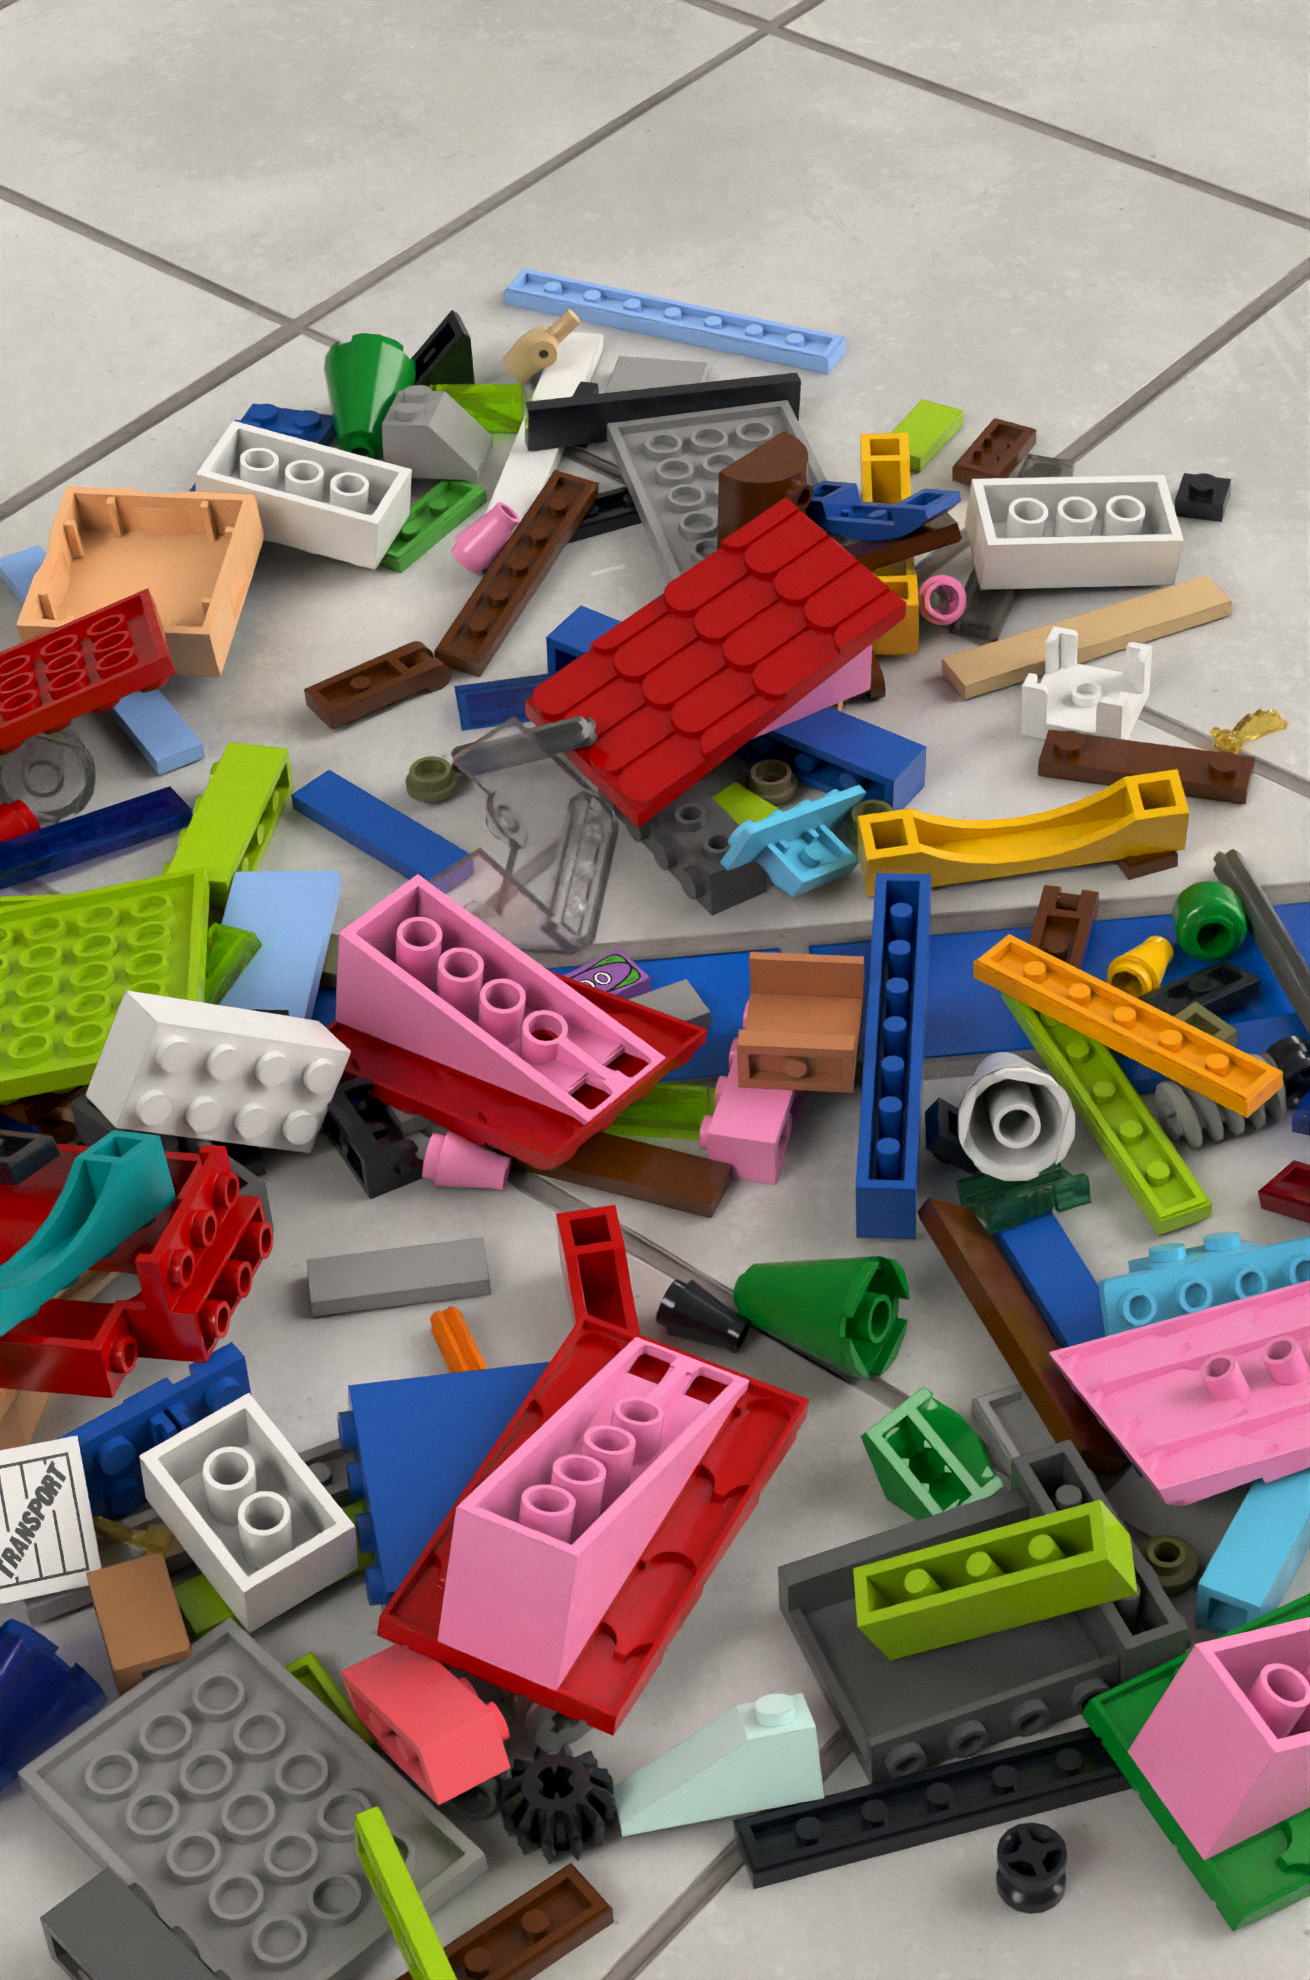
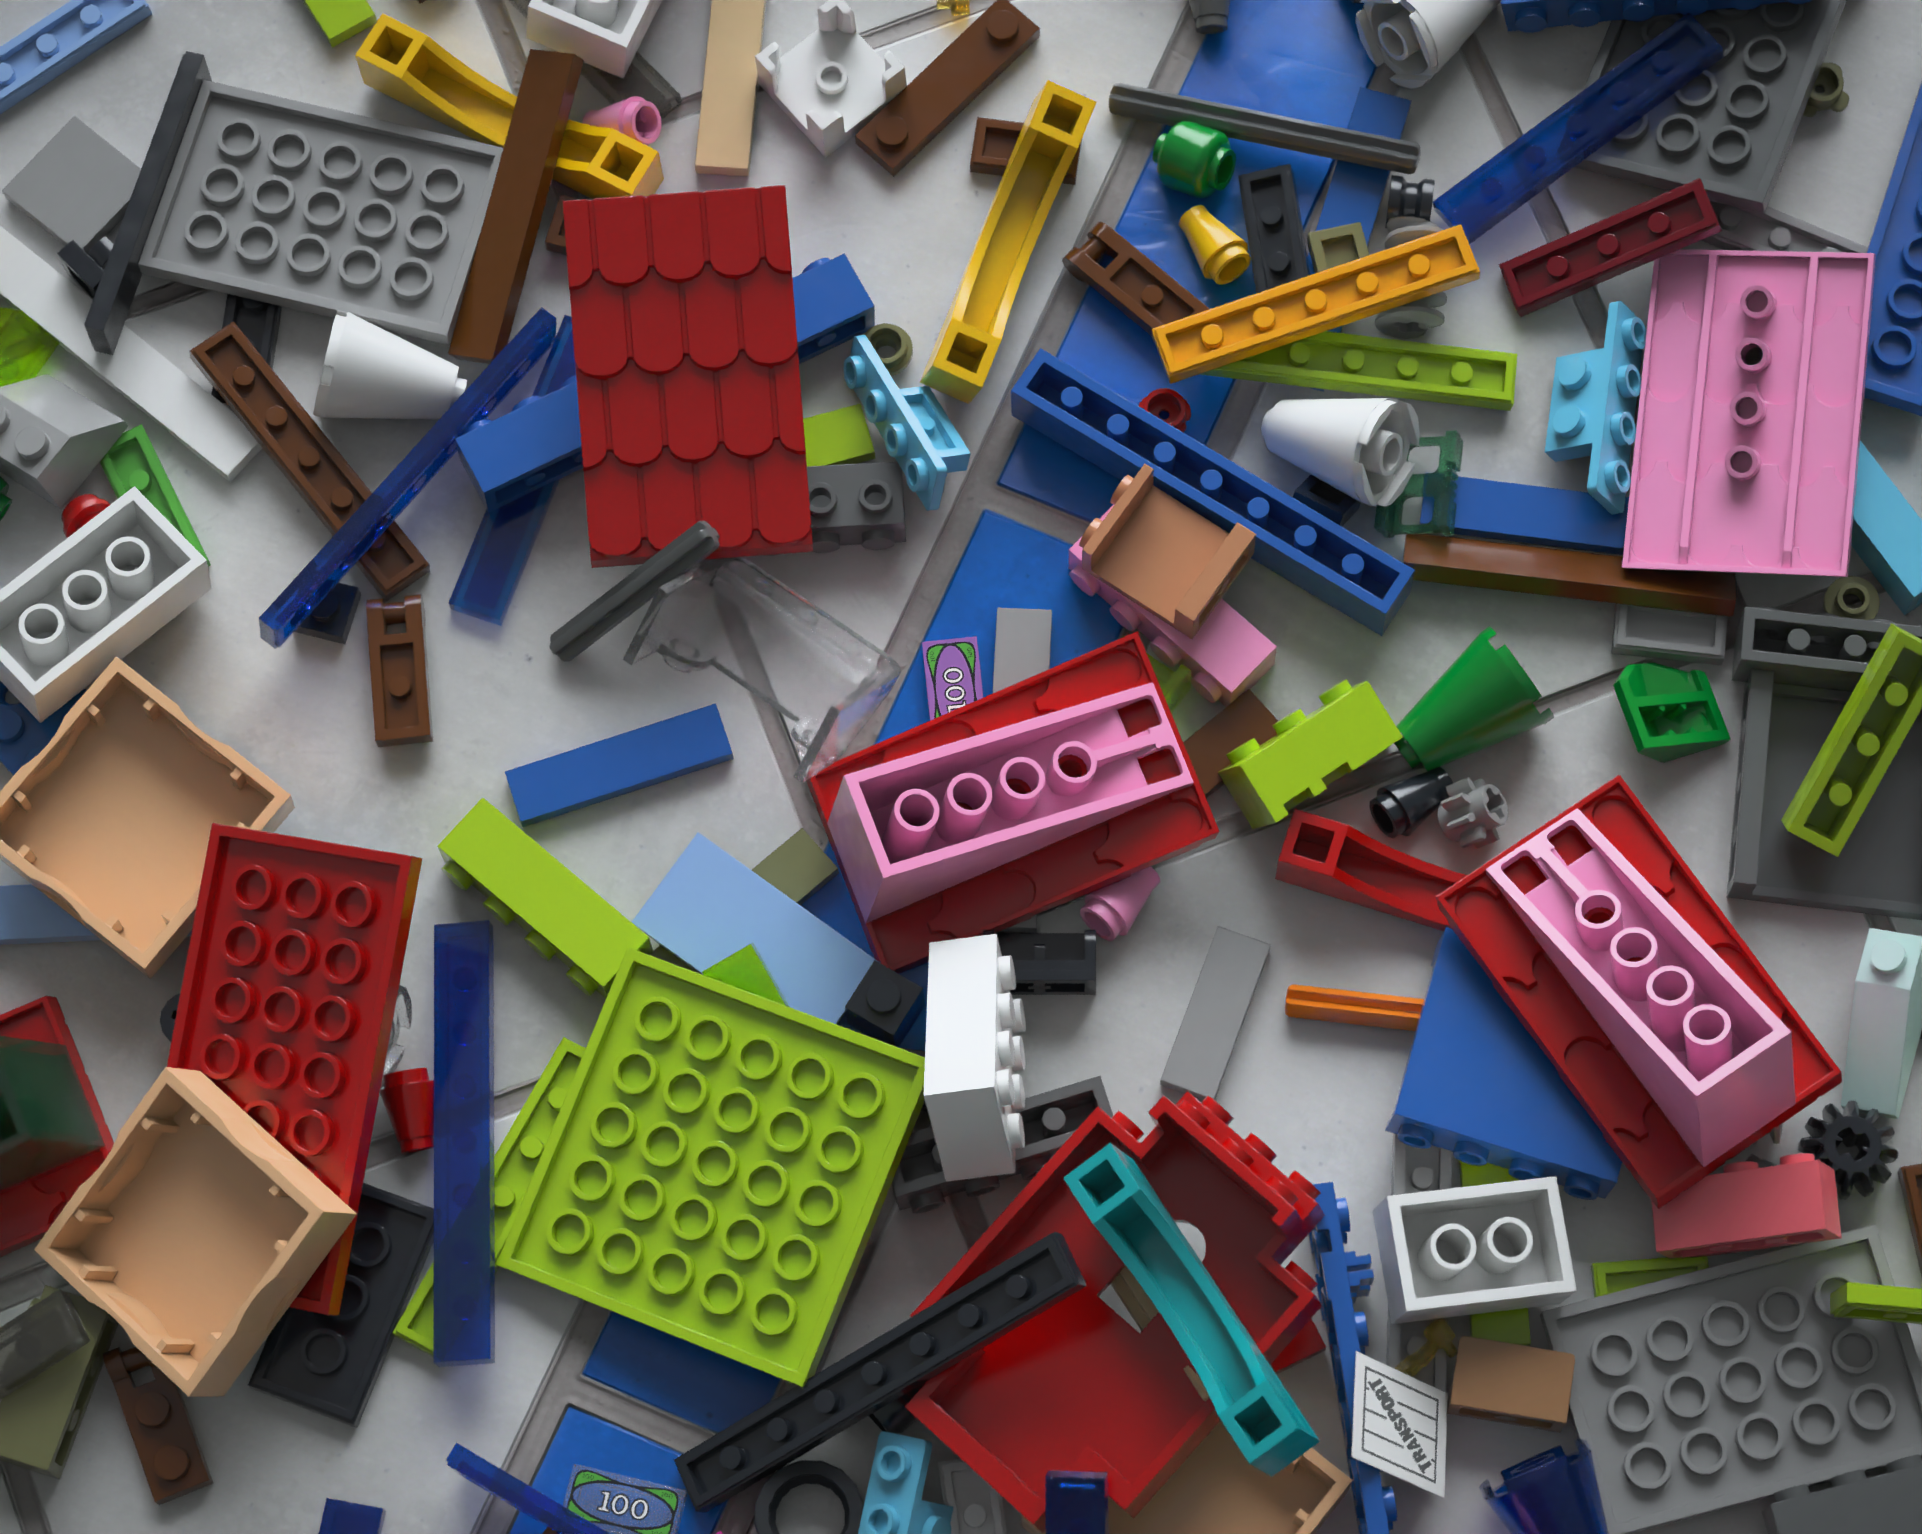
camera: 60 degrees left, 30 degrees up
olive plate [406,756,458,803] -> none
bright pink cone [451,502,520,575] -> none
reddish brown brick [717,431,813,550] -> none
blue slope [806,481,961,541] -> none
none -> clear blue tile [259,307,557,649]
none -> black plate [290,575,361,644]
none -> white cone [313,310,467,420]
none -> red plate [1139,388,1191,433]
none -> lime wedge [1218,679,1403,829]
none -> light grey gear [1438,777,1508,849]

